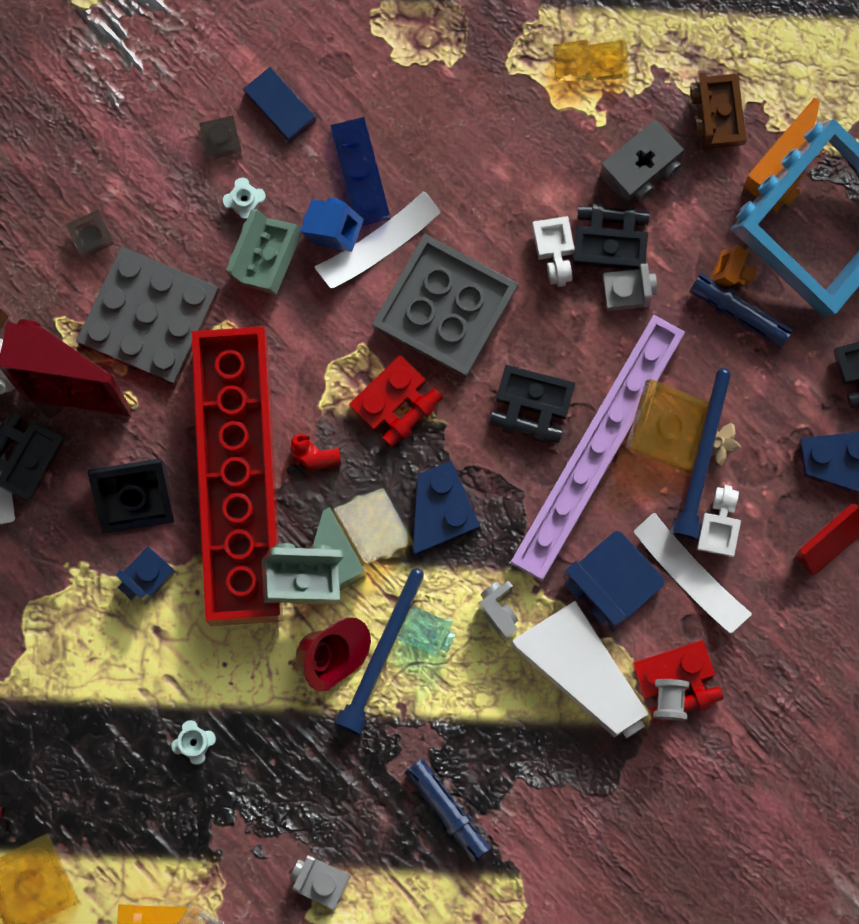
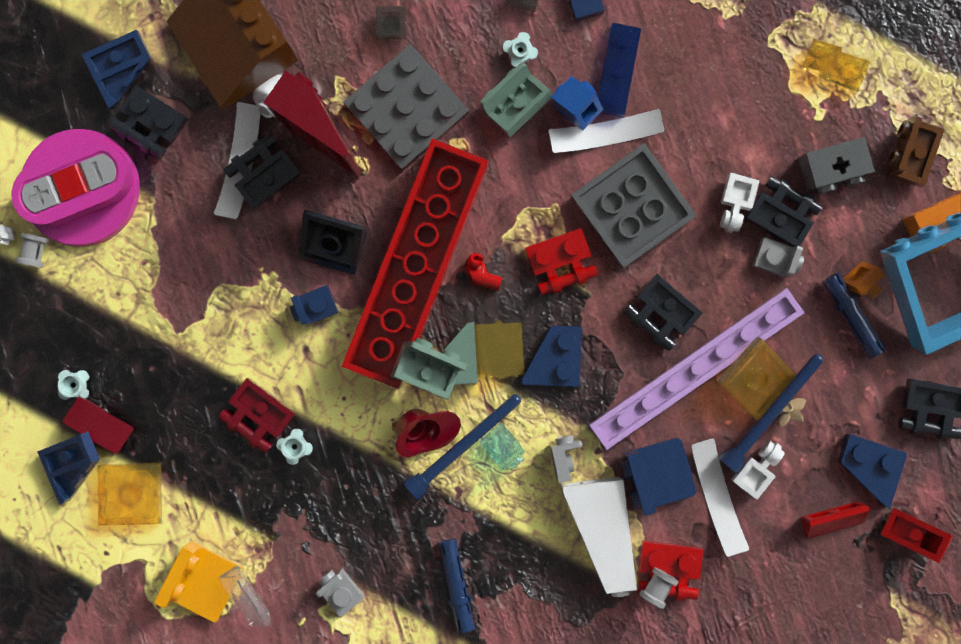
camera: 20 degrees right, 10 degrees up
none -> dark red plate [218,377,297,454]

